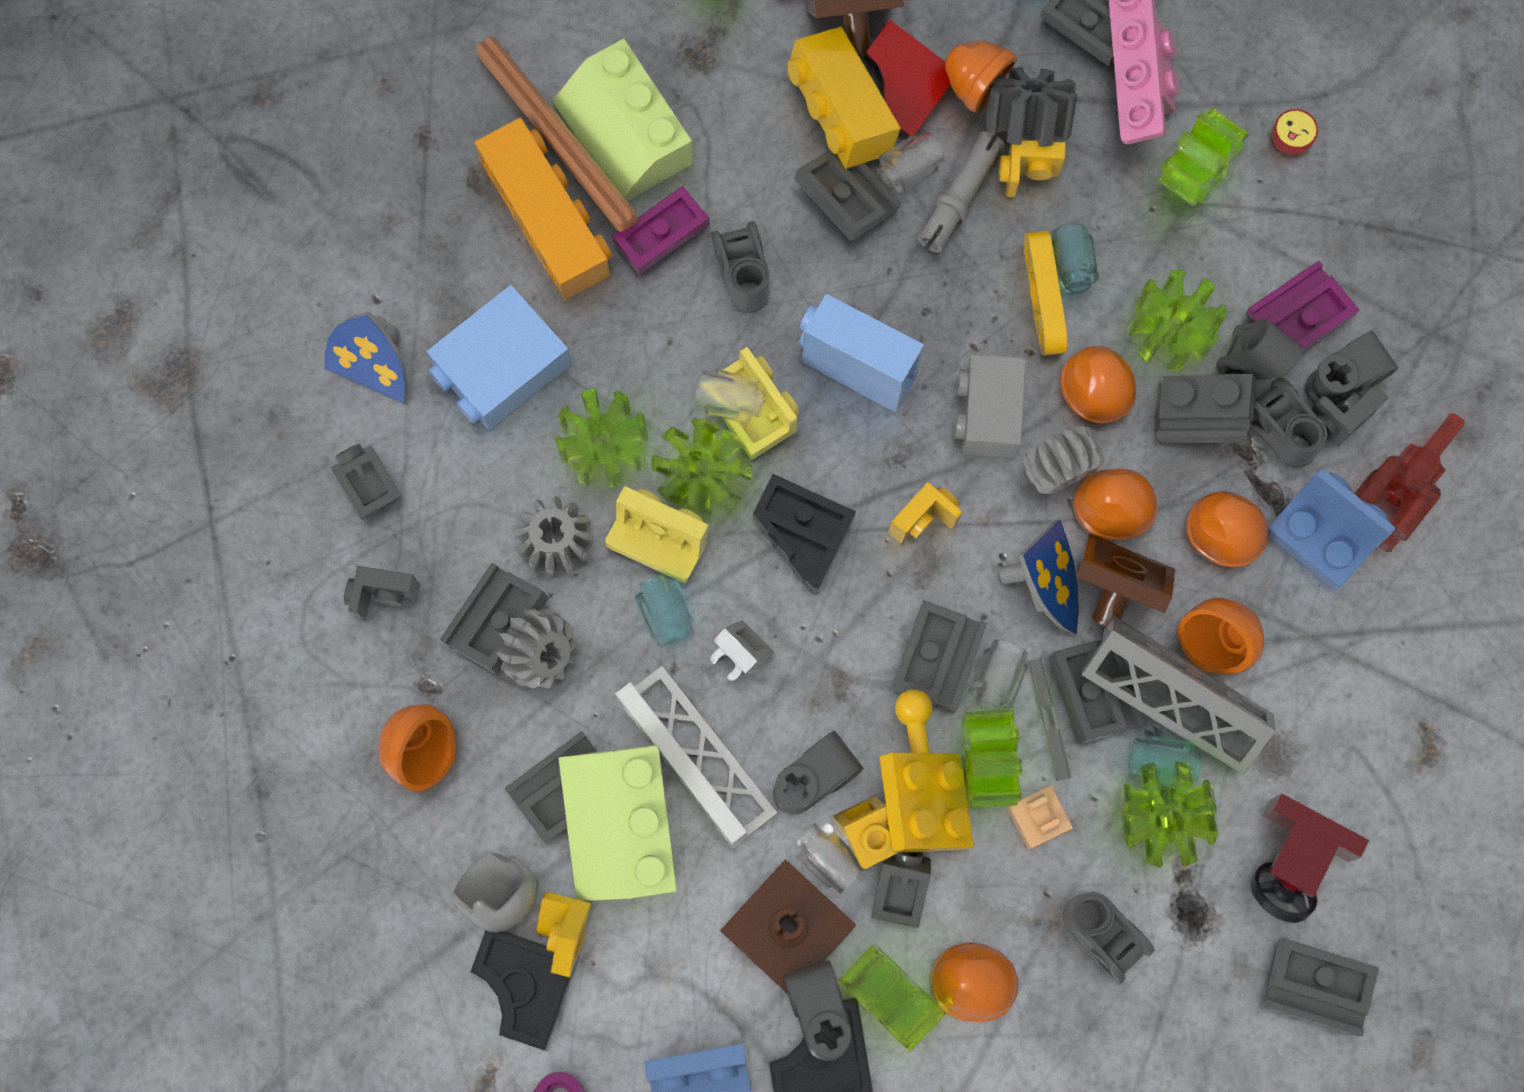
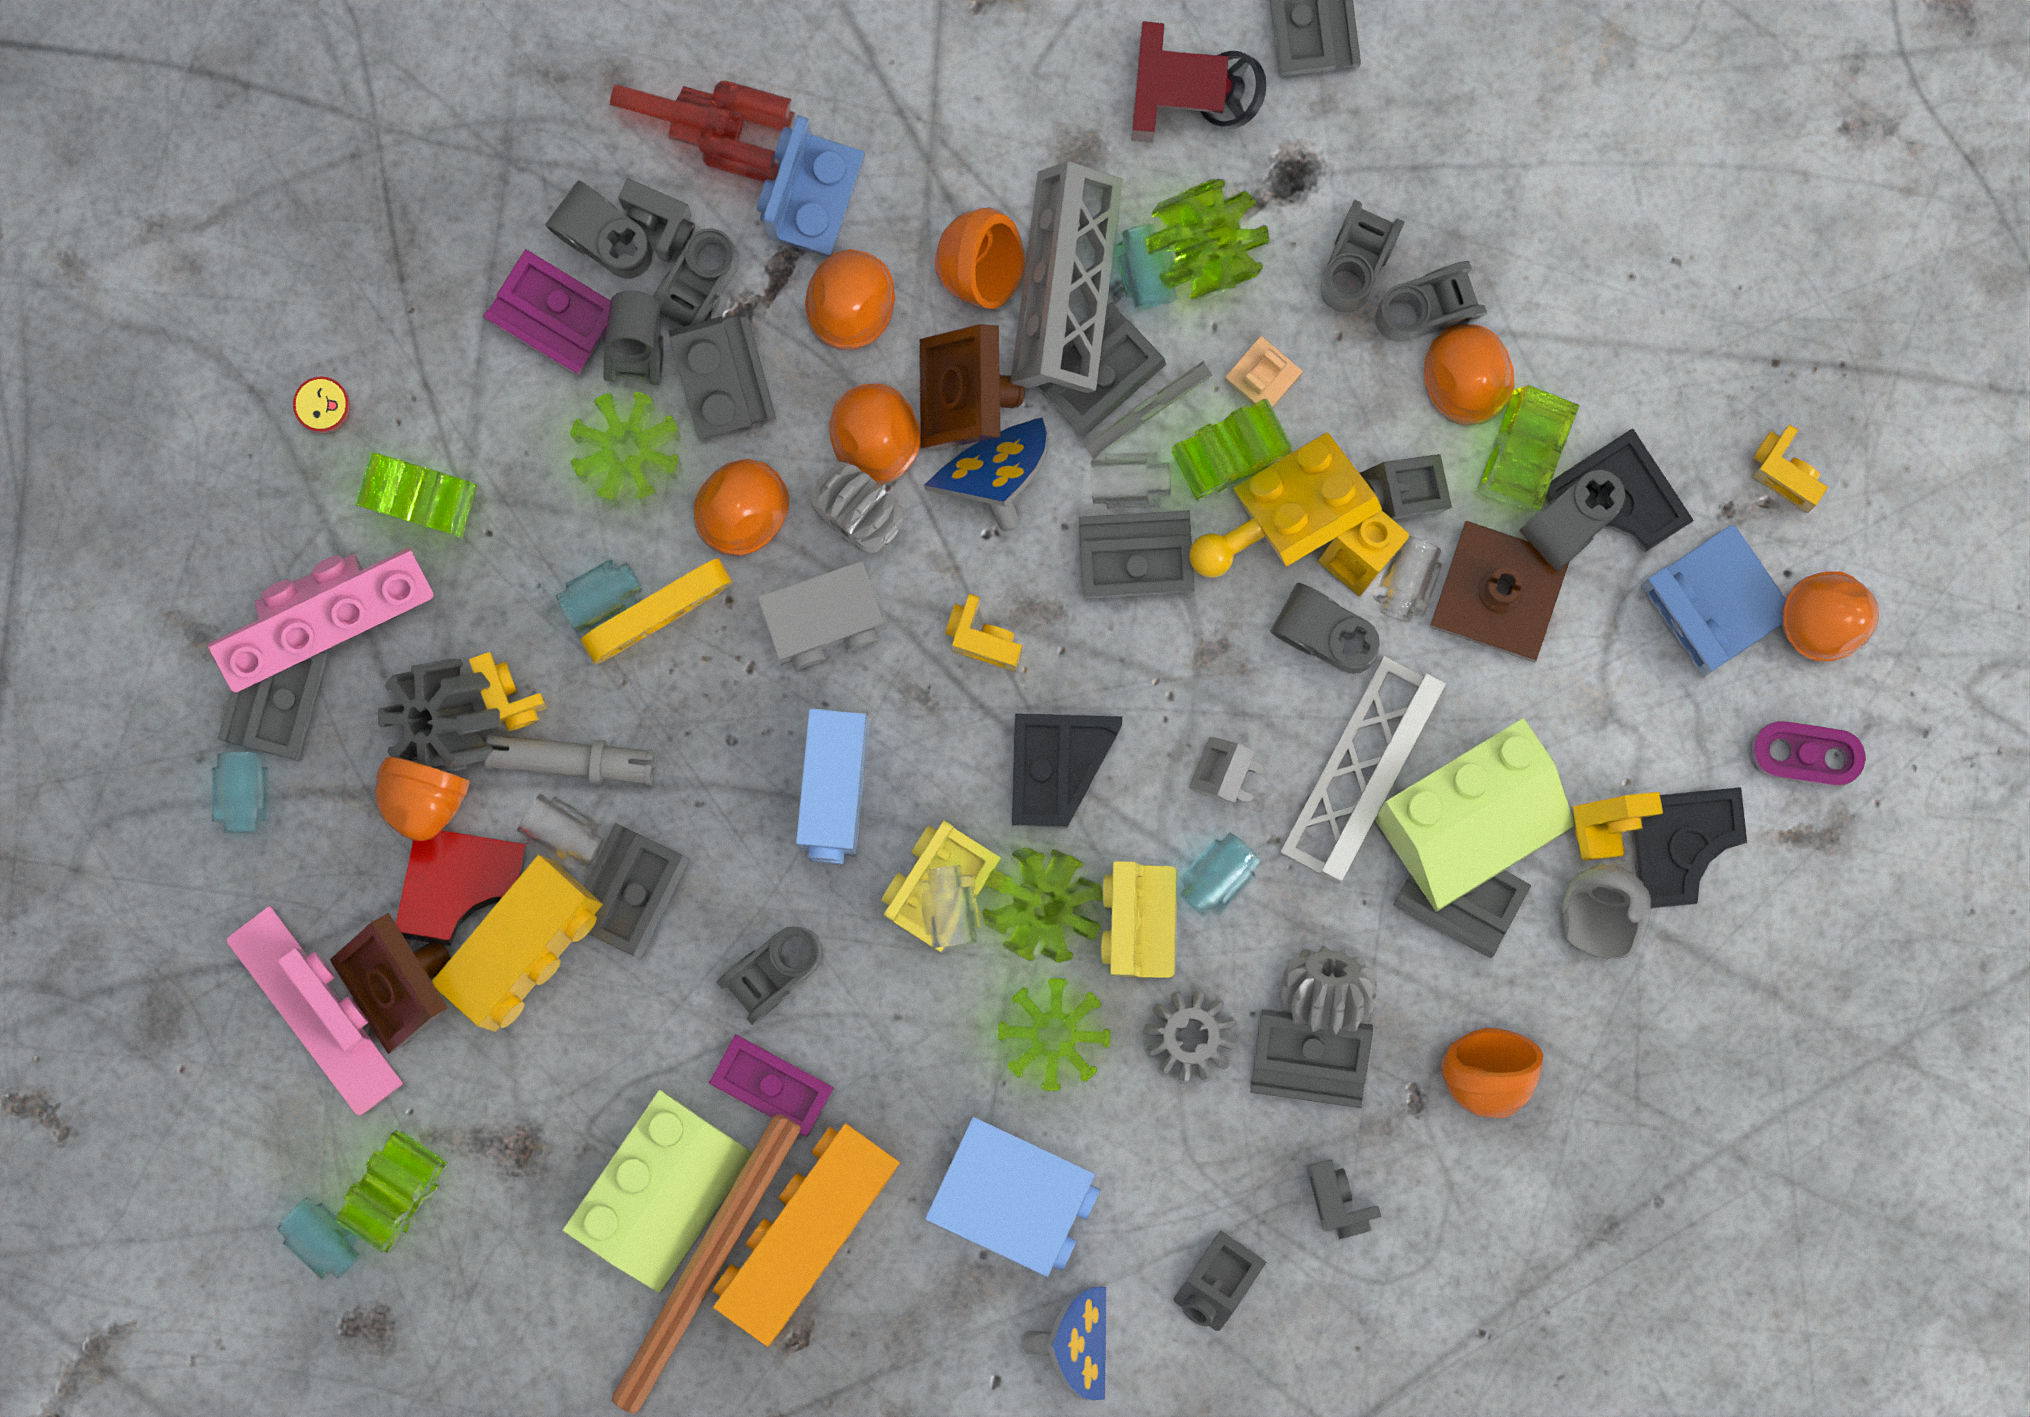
camera: 110 degrees left, 10 degrees up
none -> dark grey piece [1375,261,1488,342]

